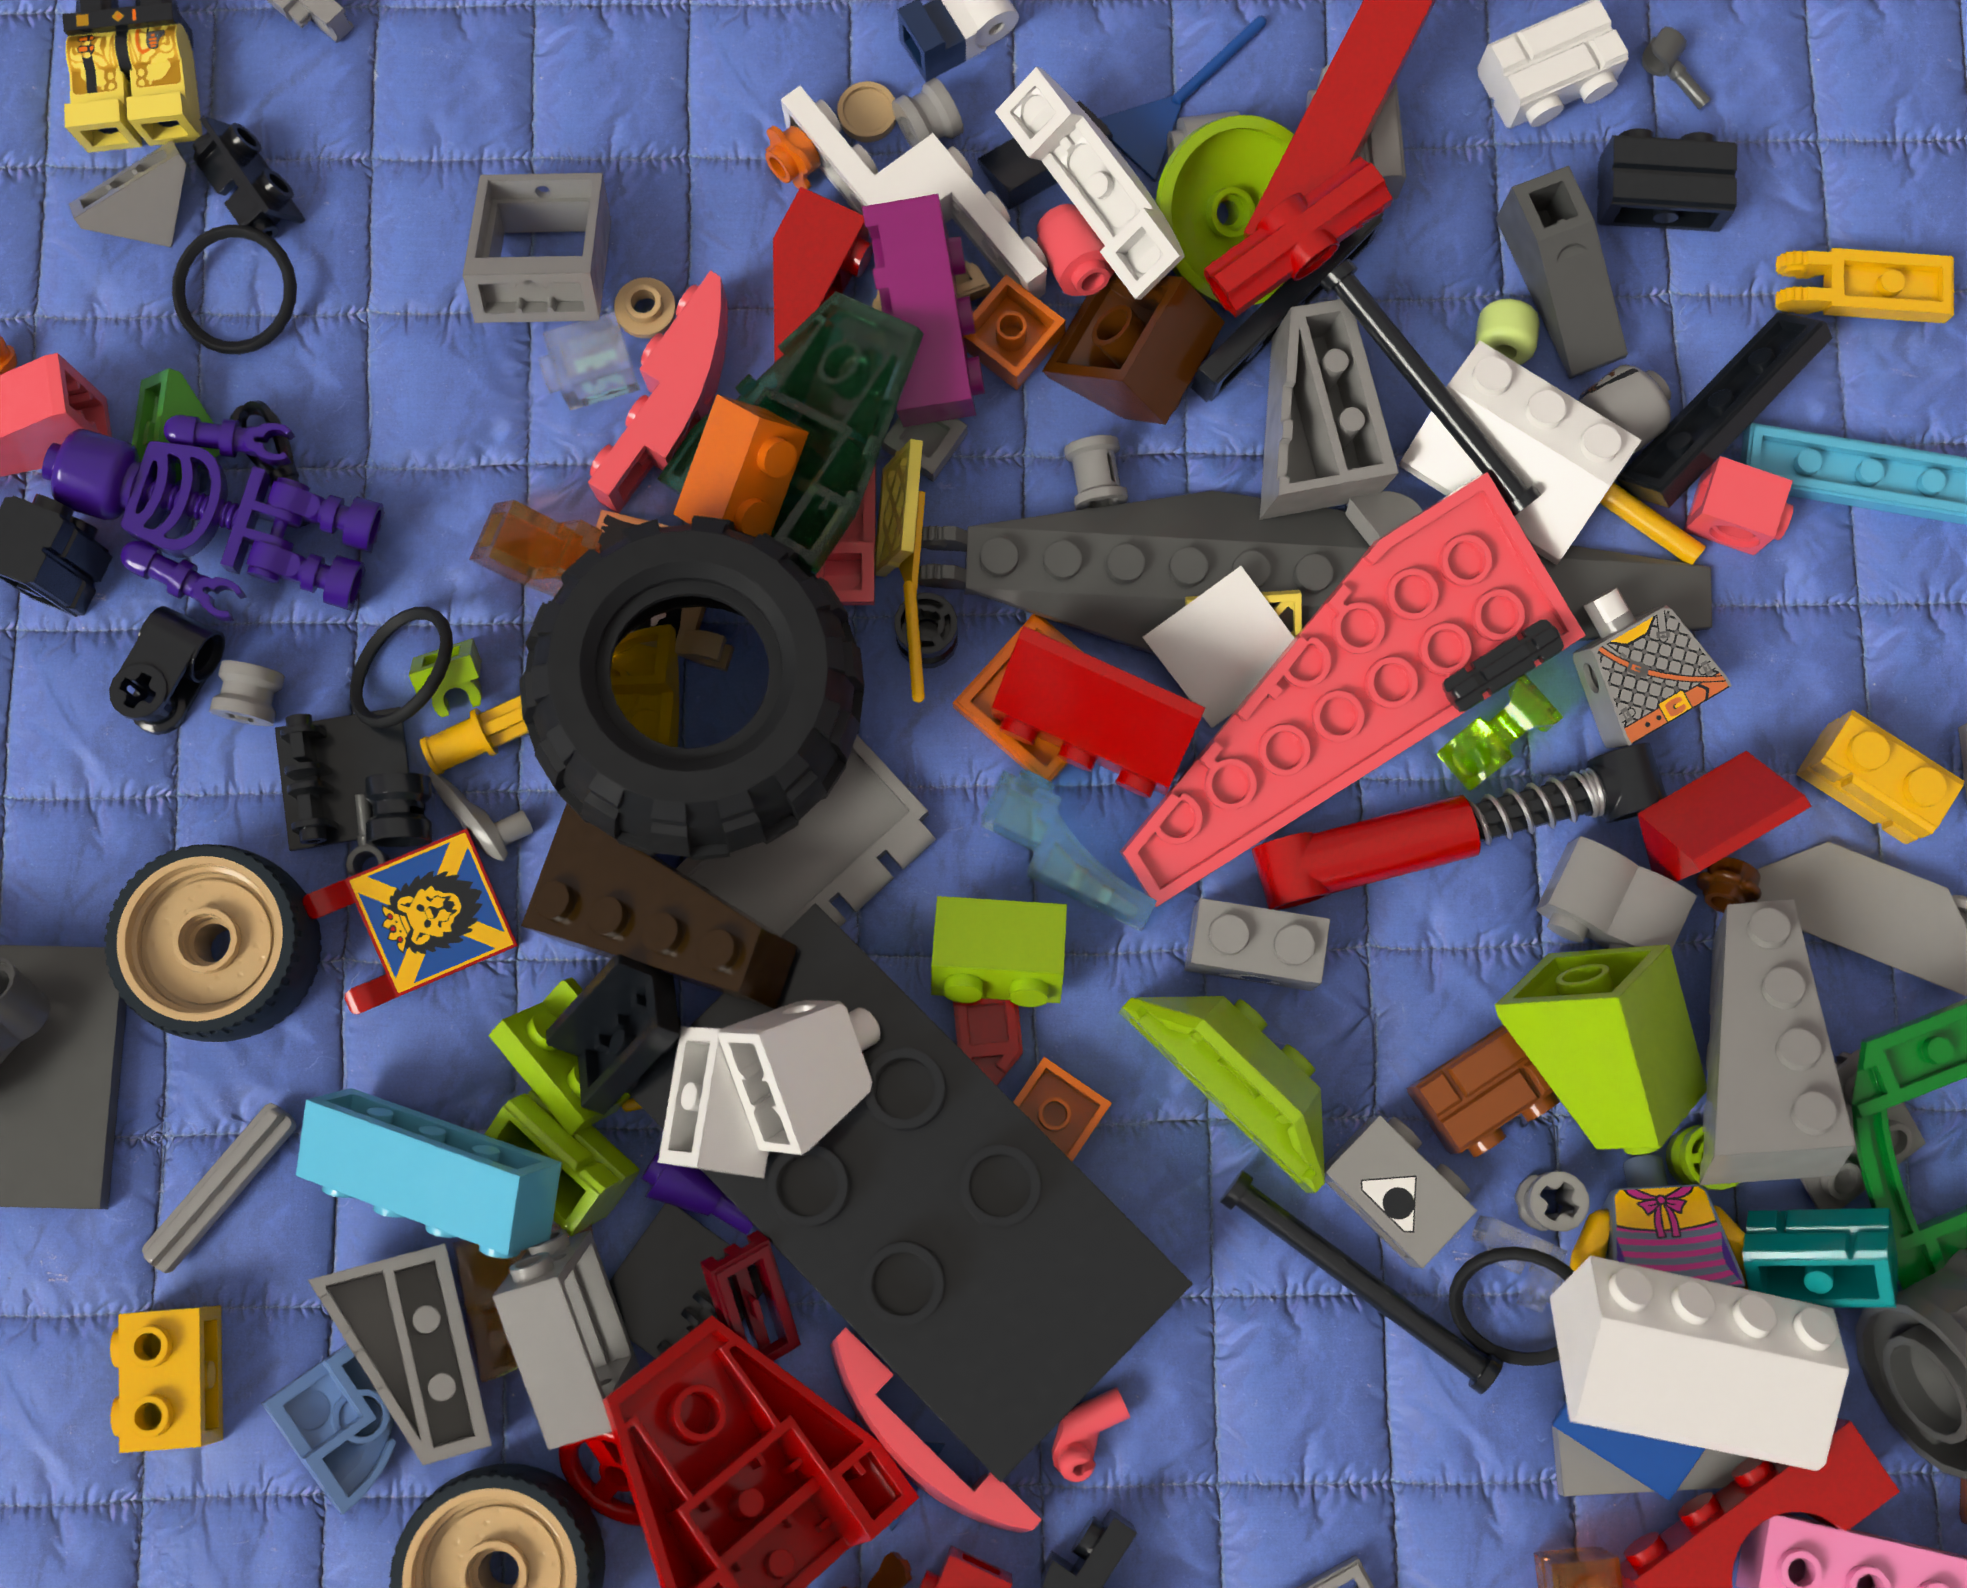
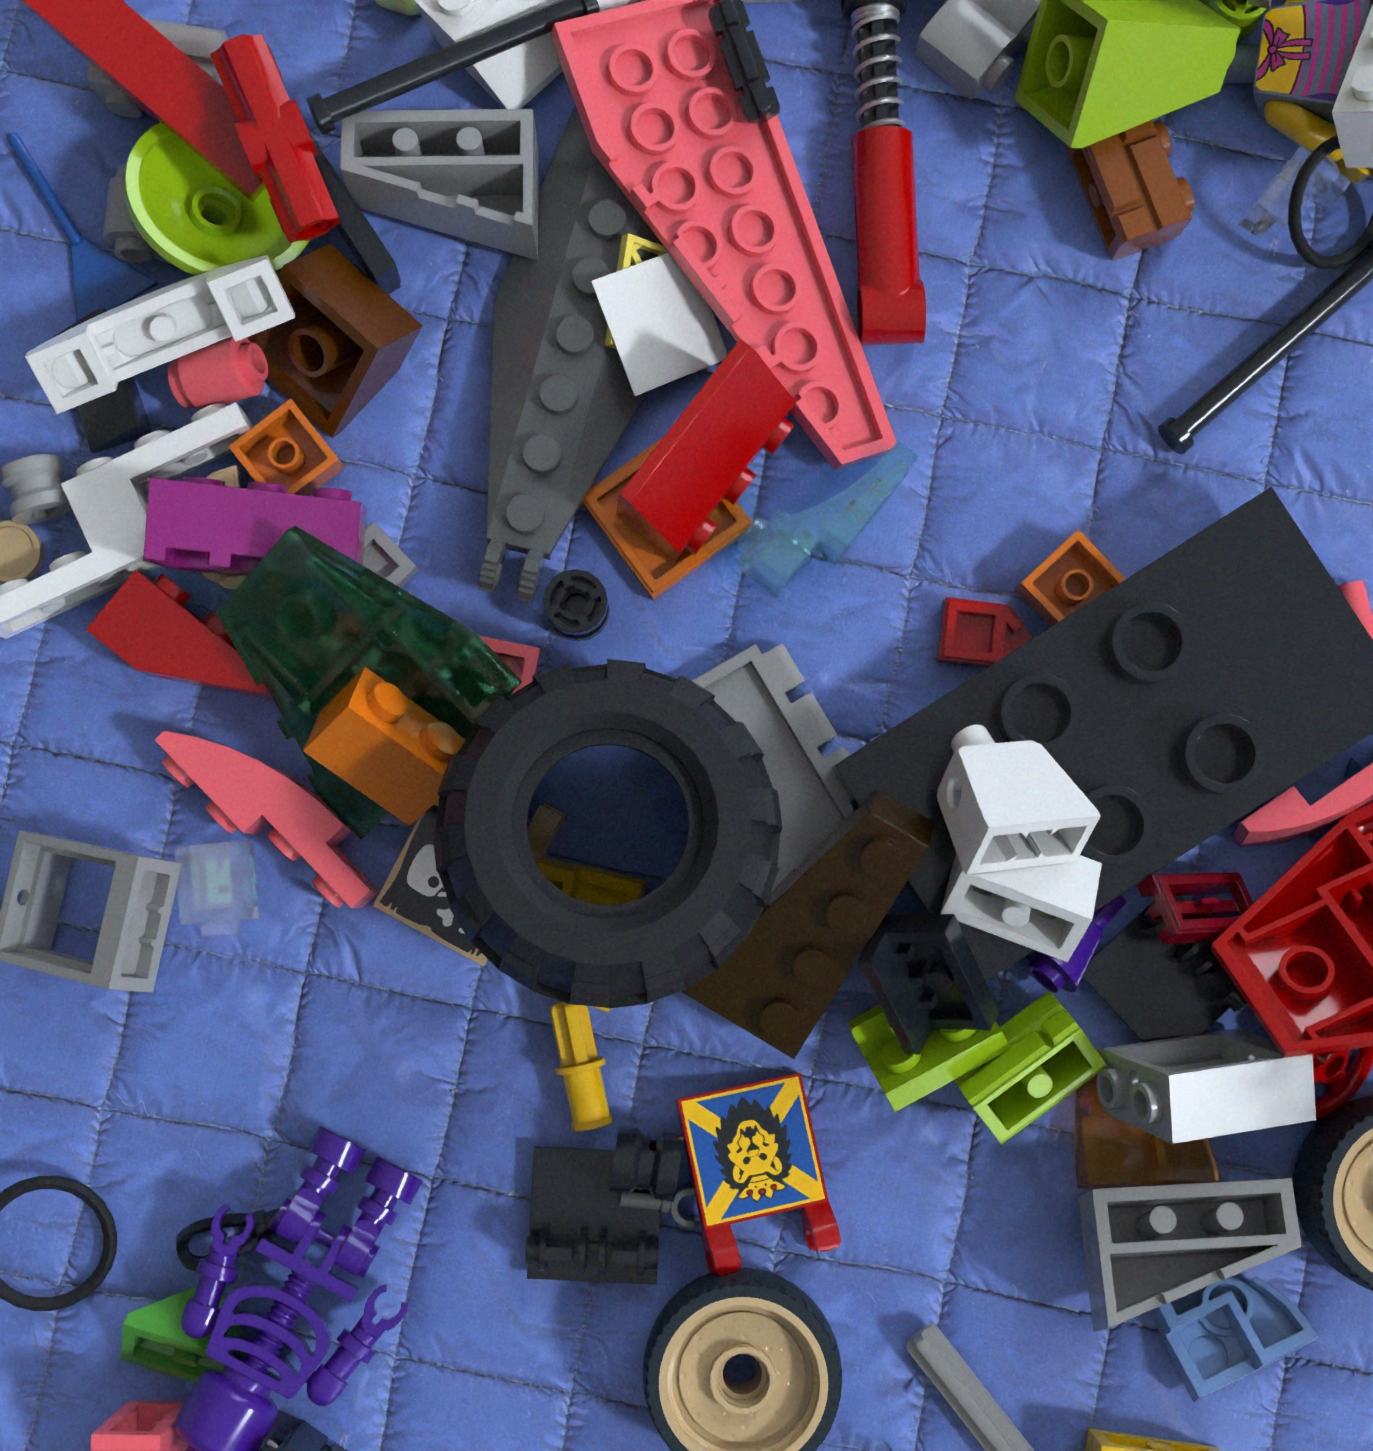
camera: 80 degrees left, 5 degrees up
black piece [109,606,225,735] -> none
light grey wheel [209,660,285,727] -> none
medium azure brick [296,1088,562,1258] -> none
black tyre [350,607,453,728] -> none
lime tile [409,638,482,717] -> none
light grey bar [428,771,533,861] -> none
clear orange brick [469,500,602,597] -> none
tan plate [614,277,676,338] -> none
orange plate [765,126,821,189] -> none
light yellow window [876,439,923,577] -> none
yellow piece [899,491,926,703] -> none
lime brick [931,896,1067,1007] -> none
light grey bush [1064,435,1128,510] -> none
lime wedge [1118,996,1325,1193] -> none
light grey brick [1184,898,1330,991] -> none
light grey brick [1324,1115,1477,1269] -> none
light grey tile [1345,491,1422,546] -> none
clear neon green leg [1436,674,1563,792] -> none
light grey bush [1515,1172,1589,1231] -> none

